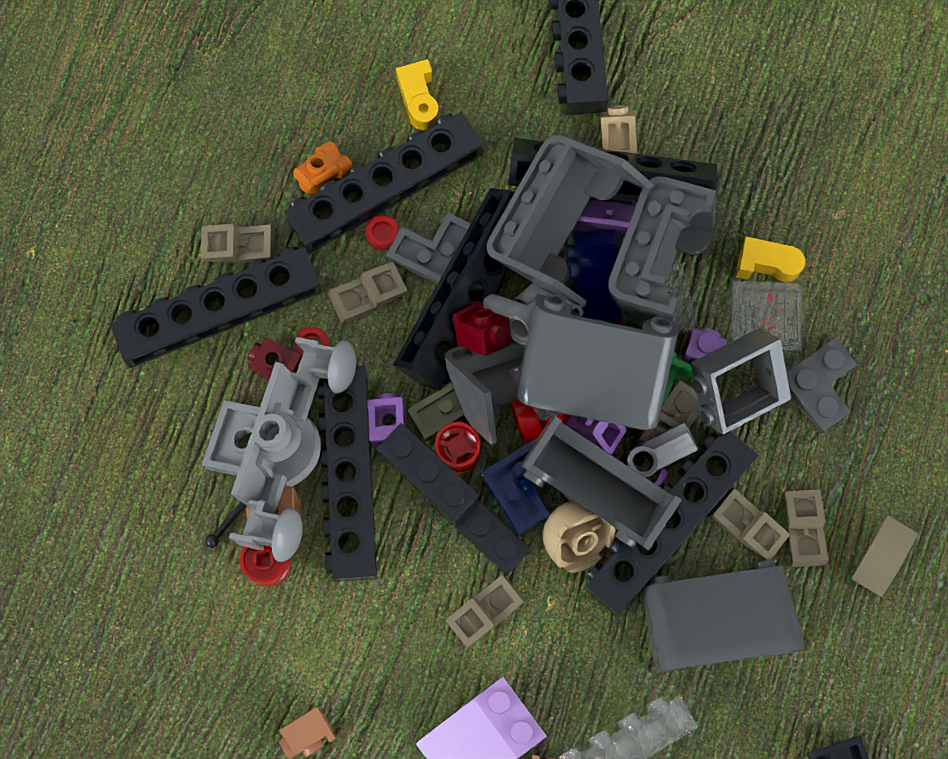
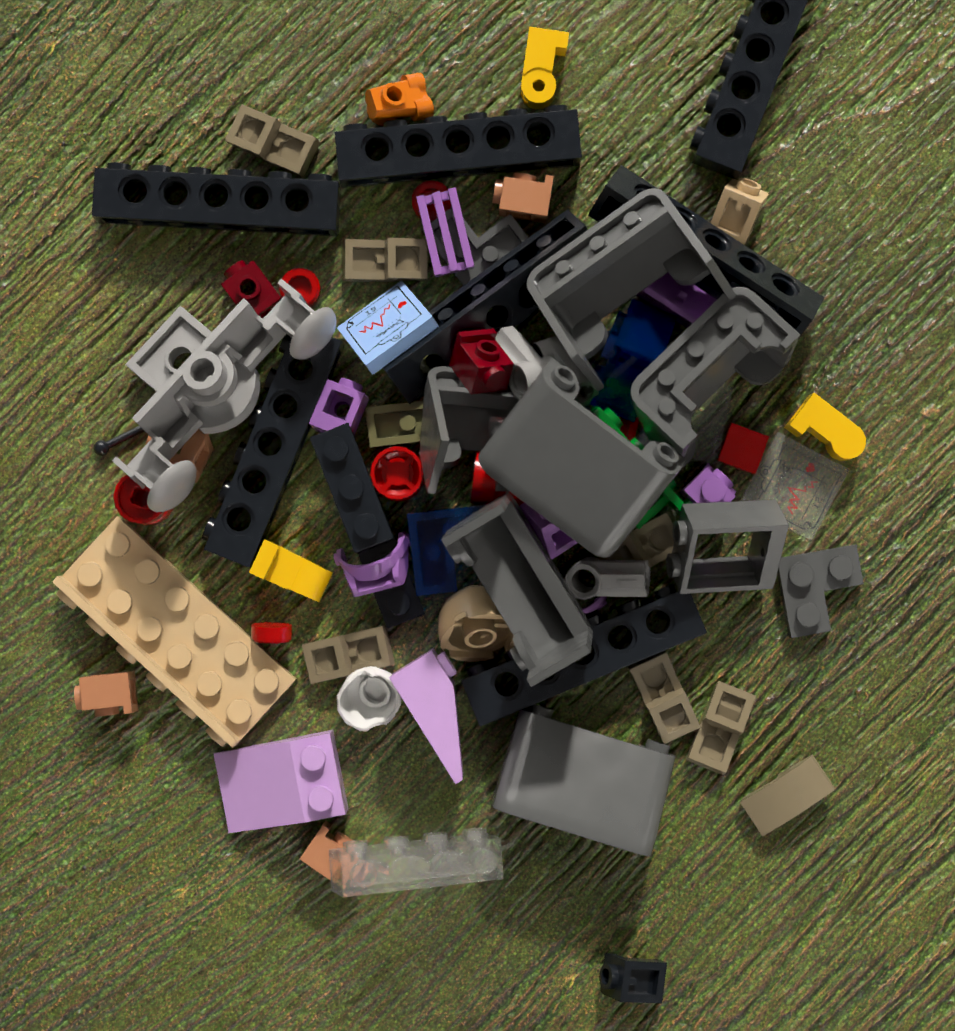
camera: 25 degrees right, 10 degrees up
none -> tan bracket [53,516,297,748]
none -> yellow leg [249,539,333,602]
none -> red tile [251,622,292,644]
none -> medium lavender helmet [334,531,412,597]
none -> light blue tile [337,280,439,375]
none -> white hair [337,666,402,732]
none -> lavender slope [389,648,463,784]
none -> medium lavender tile [416,187,474,277]
none -> nougat brick [492,173,554,223]
none -> red tile [716,423,769,475]

